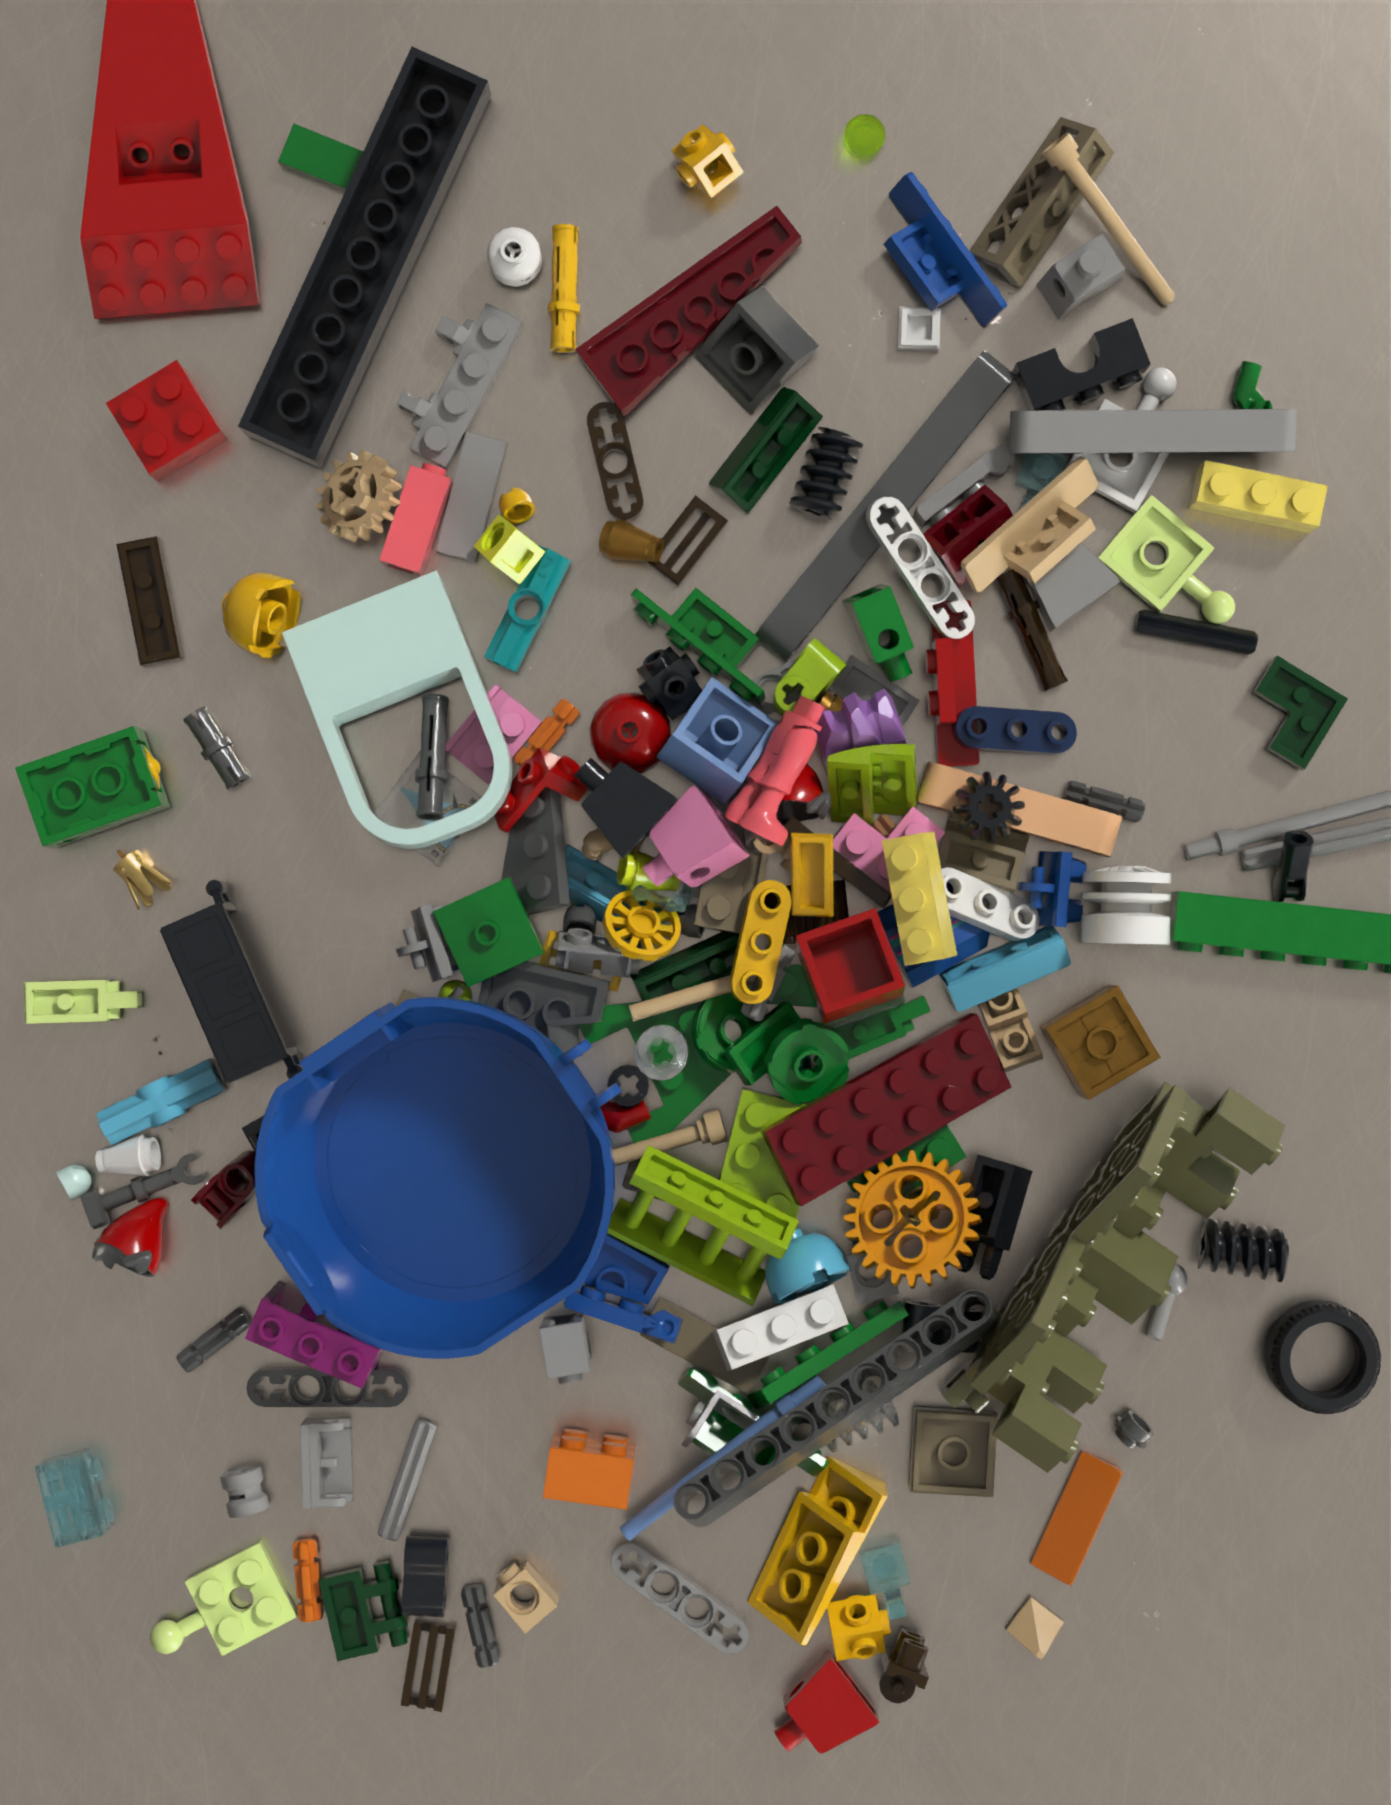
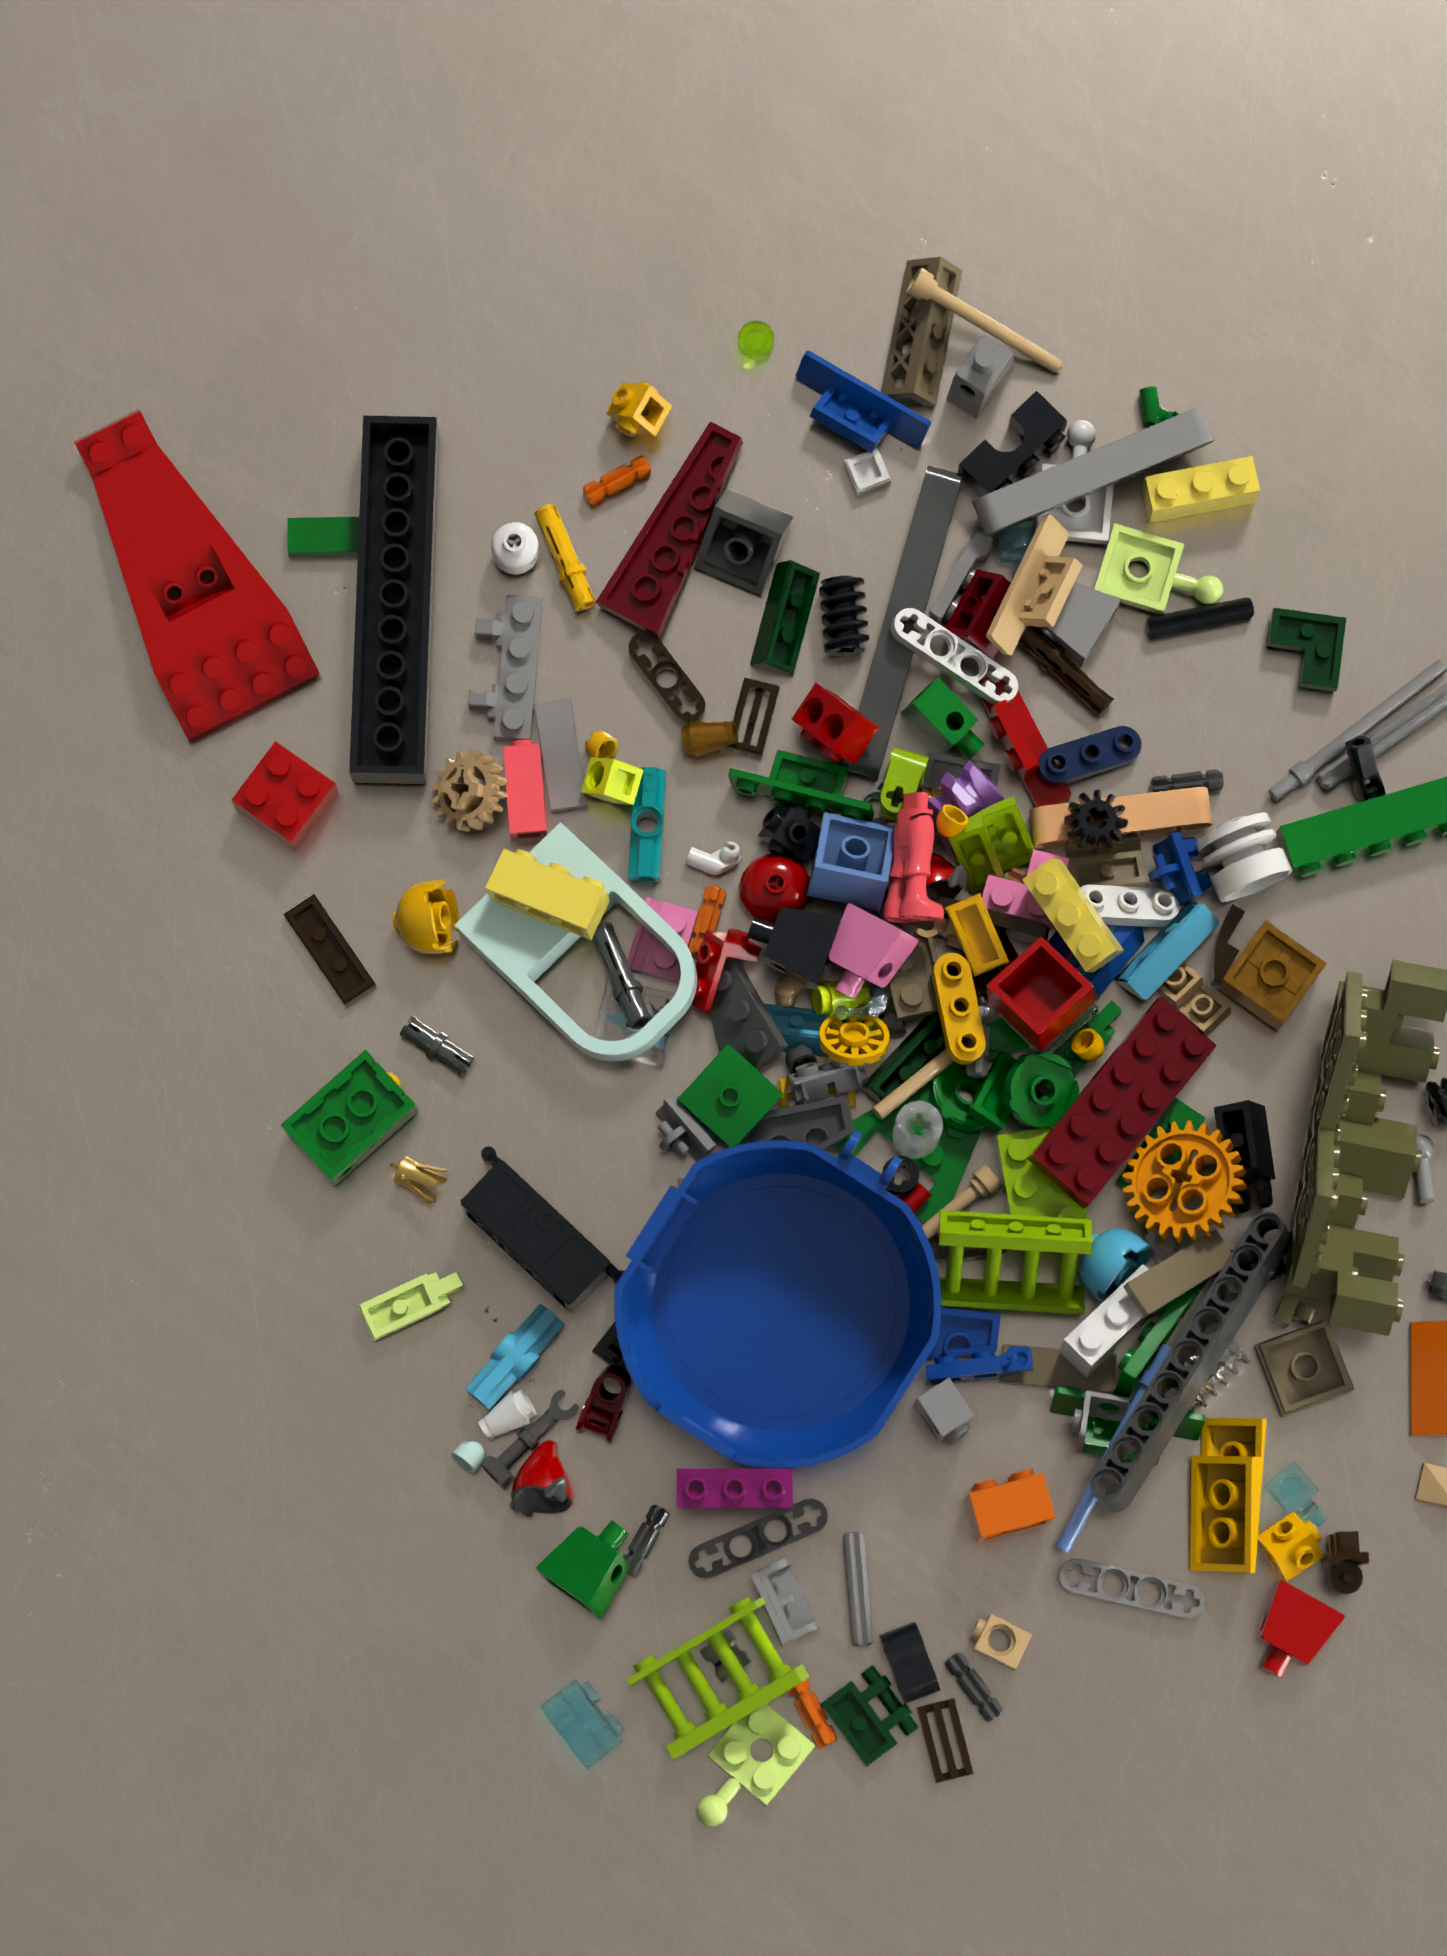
camera: 25 degrees left, 10 degrees down
none -> light yellow brick [485,849,610,940]
none -> green torso [535,1520,630,1619]
none -> orange axle [583,456,651,505]
none -> lime fence [626,1596,810,1760]
none -> white arm [685,842,741,875]
none -> red brick [791,683,880,764]
none -> yellow hinge [936,804,969,838]
none -> yellow hinge [1071,1028,1104,1062]
none -> dark tan tile [1123,1229,1232,1319]
none -> dark brown slope [1210,904,1246,989]

